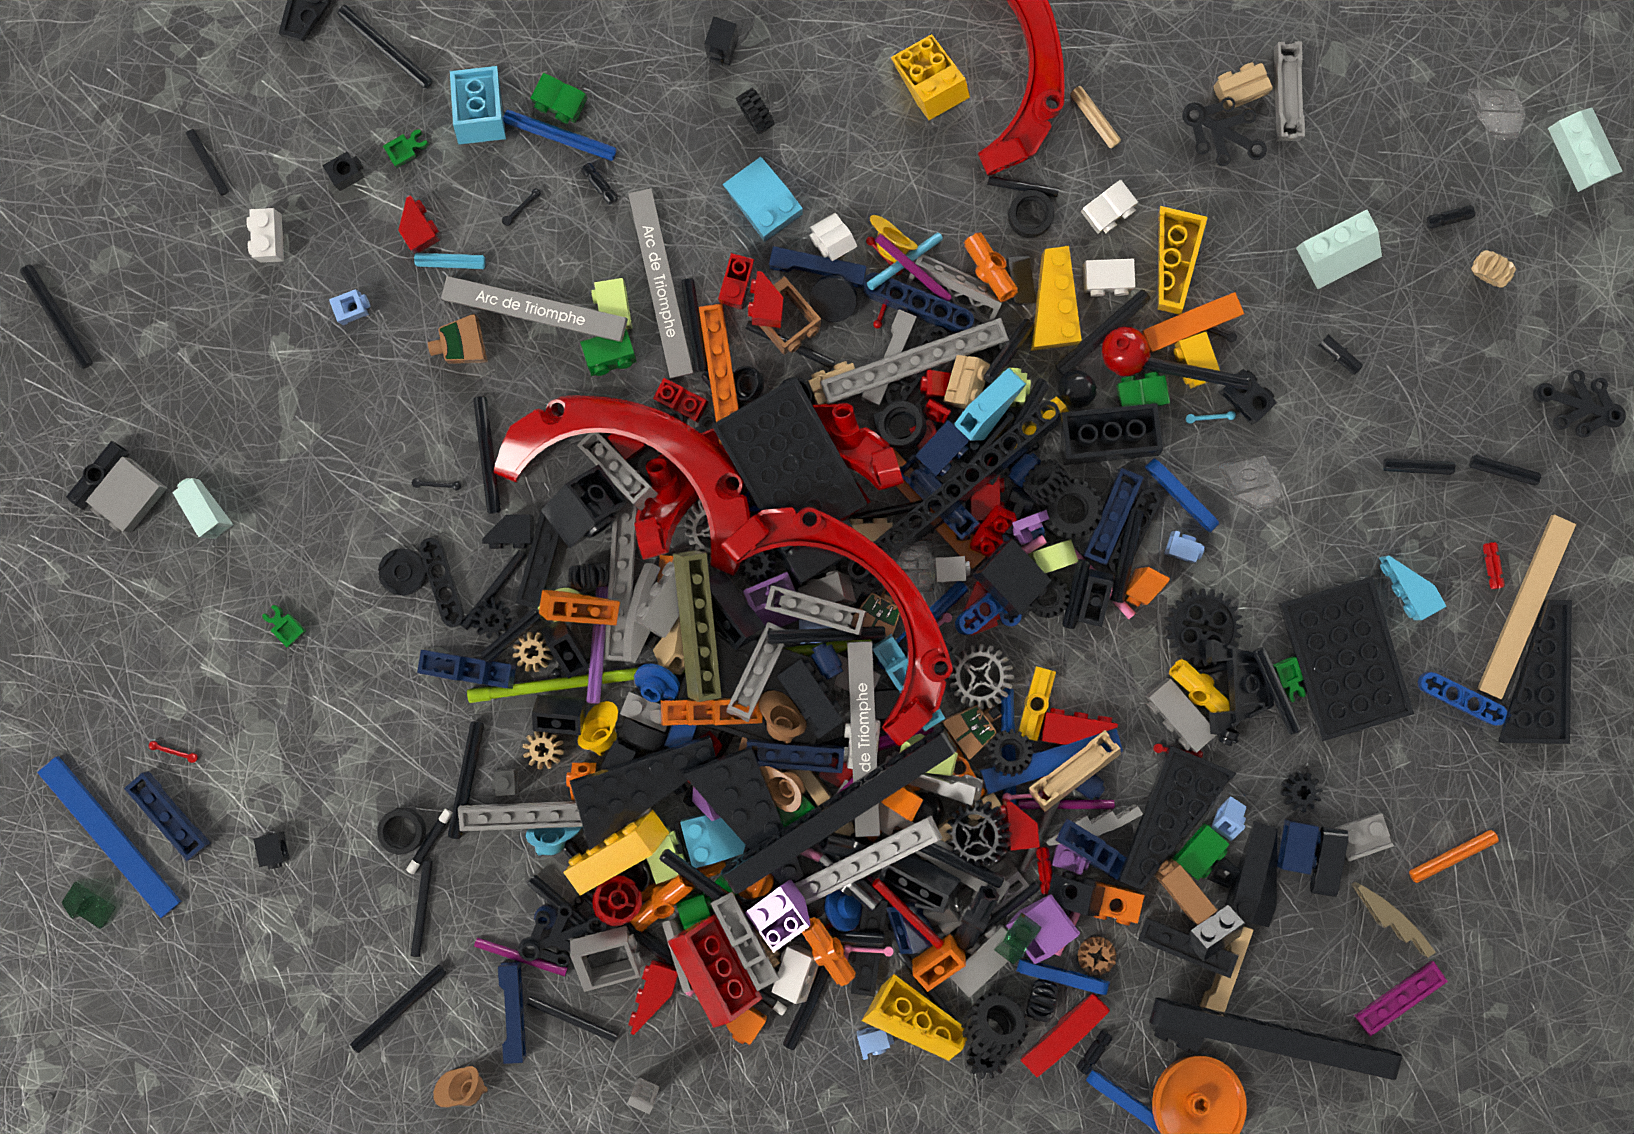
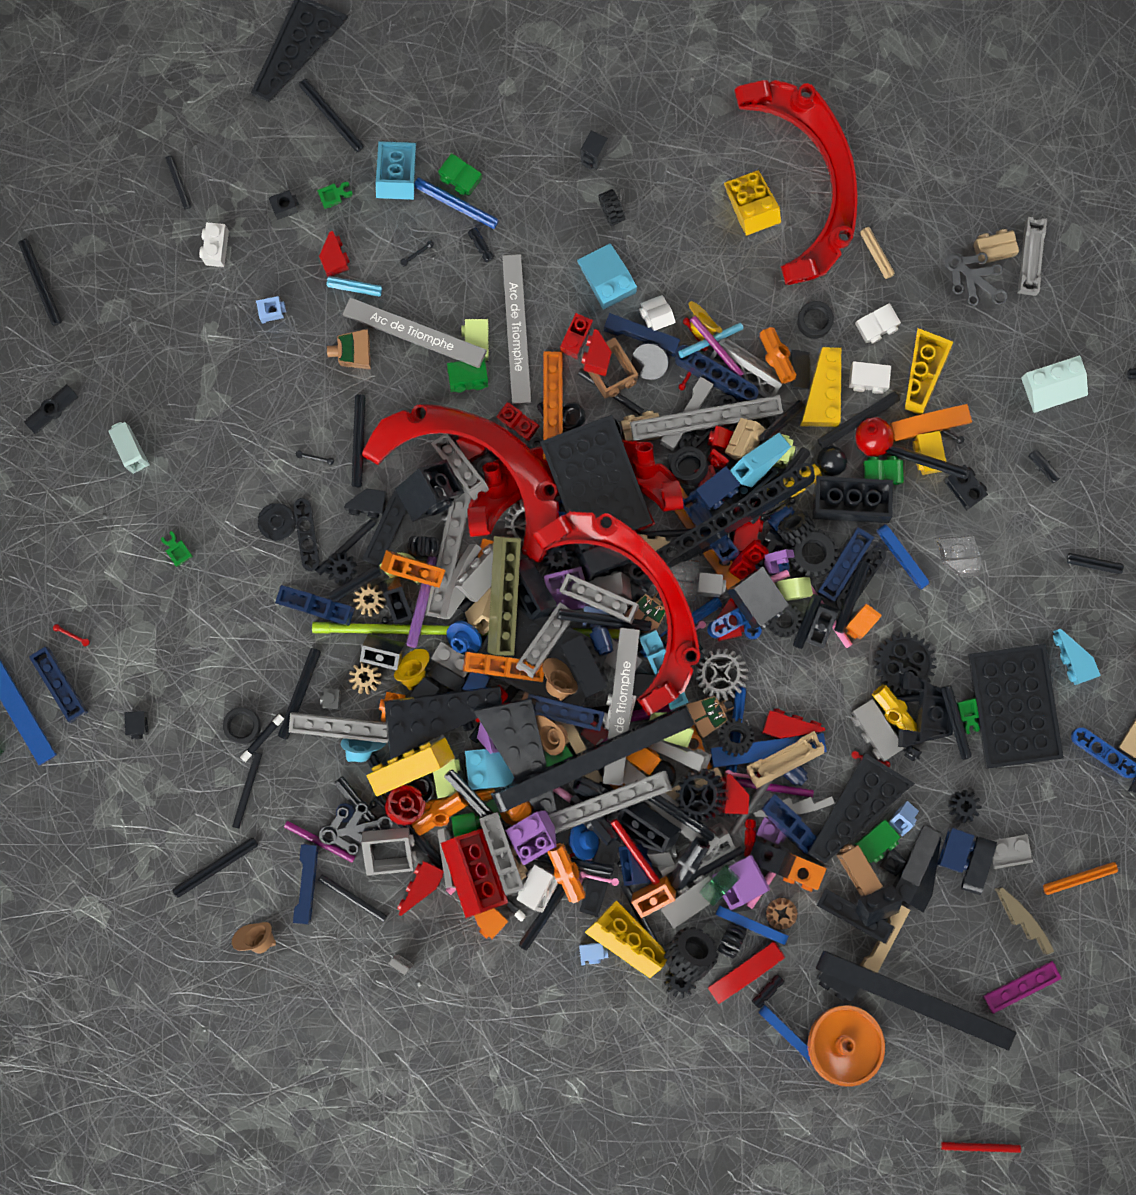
camera: 10 degrees right, 5 degrees down
light grey brick [86,457,167,533] -> none
black axle [681,278,708,372] -> none
black bar [987,176,1059,197] -> none
yellow piece [1017,666,1056,741] -> none
light blue brick [1164,531,1204,563] -> none
medium azure hinge [1186,411,1236,424] -> none

